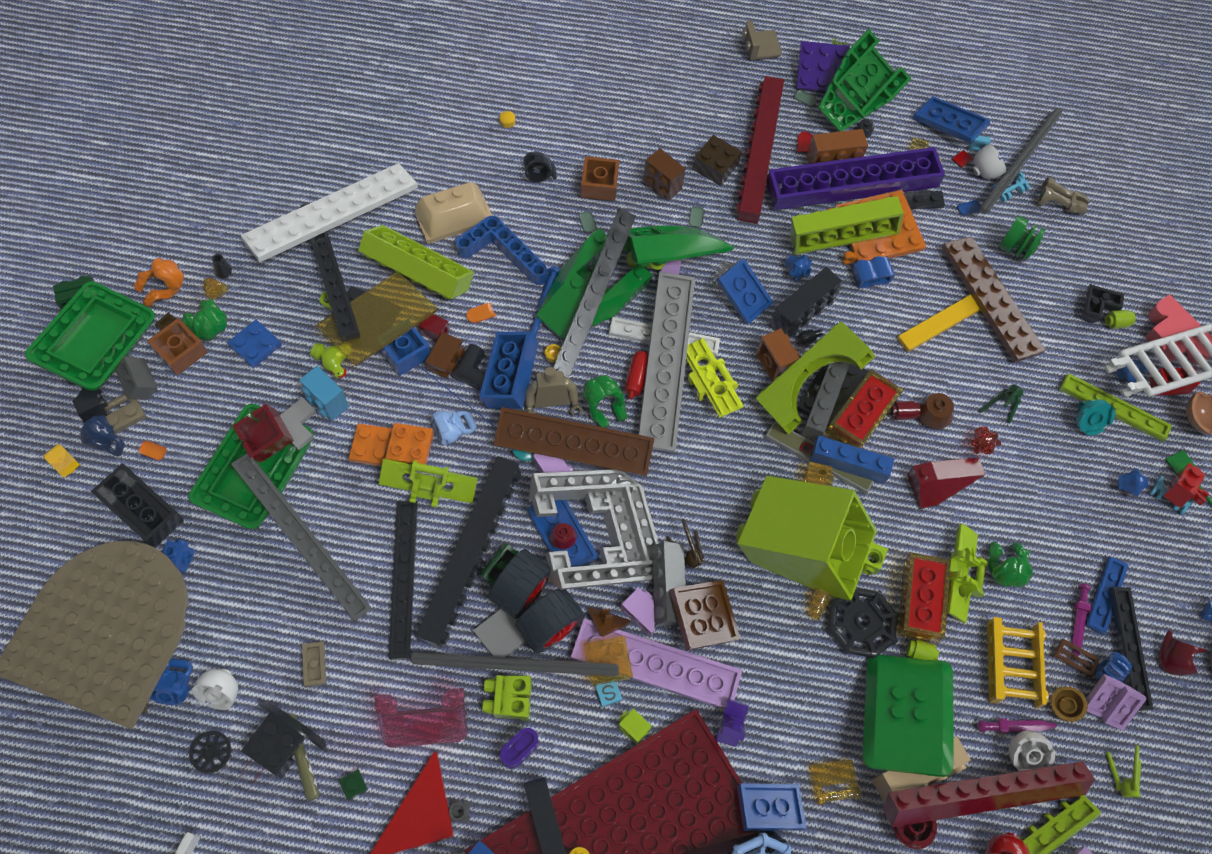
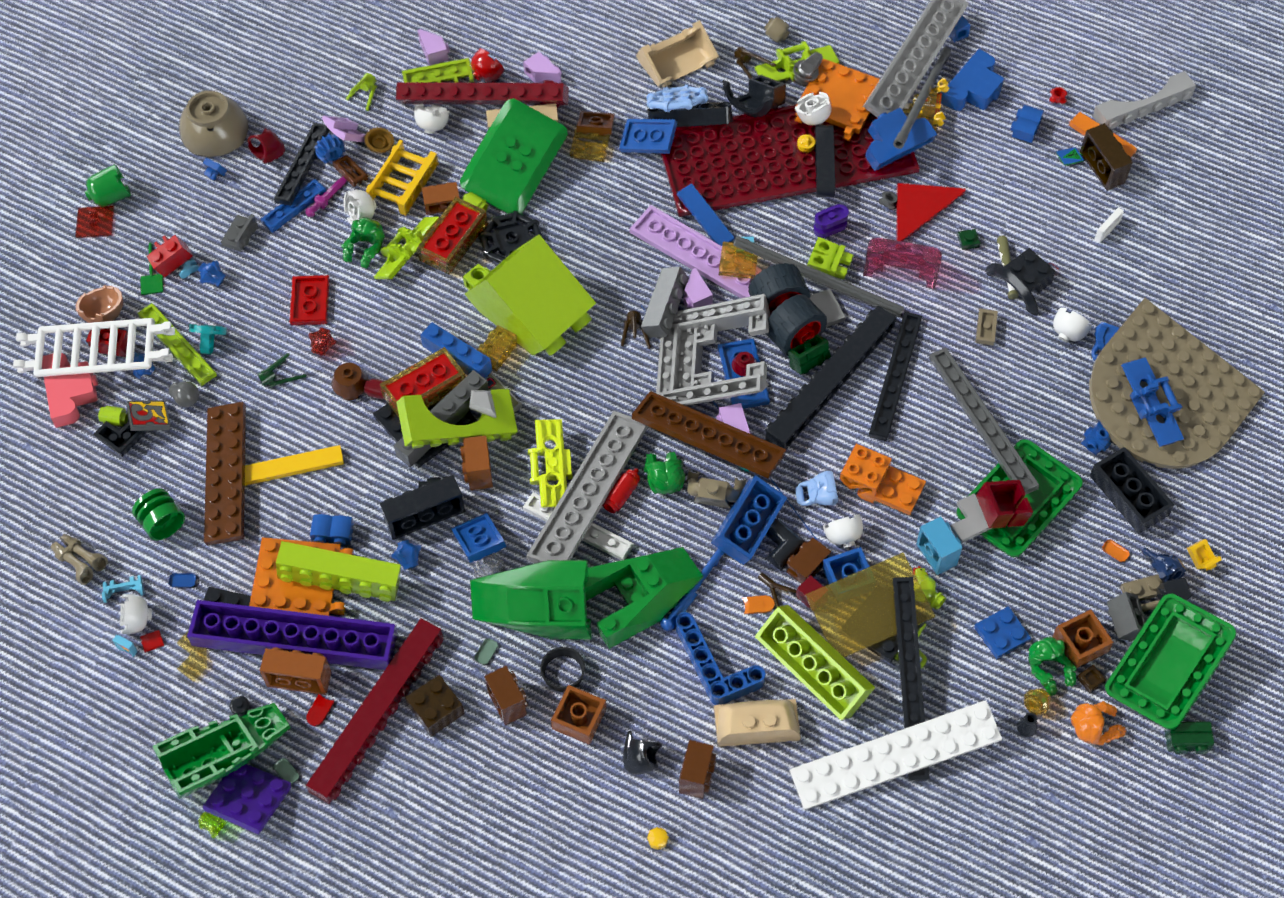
camera: 155 degrees left, 5 degrees down
black wheel [189,731,232,773] -> none
lime piece [379,459,478,508] -> none
yellow tile [544,344,561,363] -> none
plate [552,208,636,378] -> none
sand green piece [579,211,597,233] -> none
reddish brown piece [587,607,631,637] -> none
lime brick [618,708,652,745] -> none
plate [669,580,740,651] -> none
dark purple bracket [716,698,749,747] -> none
dark tan bracket [742,21,782,60] -> none
dark red wedge [907,457,986,509] -> none
blue tile [913,96,990,144] -> none
magenta sword [977,718,1057,734] -> none
dark grey axle [979,108,1062,214] -> none
none -> tile [126,400,170,431]
none -> dark grey piece [169,381,199,407]
none -> dark grey bracket [221,214,258,252]
none -> red tile [289,275,330,325]
none -> white cylinder [343,190,376,225]
none -> dark orange brick [422,182,461,215]
none -> light grey piece [469,390,497,418]
none -> black tyre [540,647,585,692]
none -> reddish brown plate [577,111,615,136]
none -> blue tile [677,183,734,247]
none -> reddish brown brick [679,740,717,799]
none -> dark brown plant [758,573,797,608]
none -> white cylinder [823,514,863,548]
none -> blue piece [1121,357,1184,447]

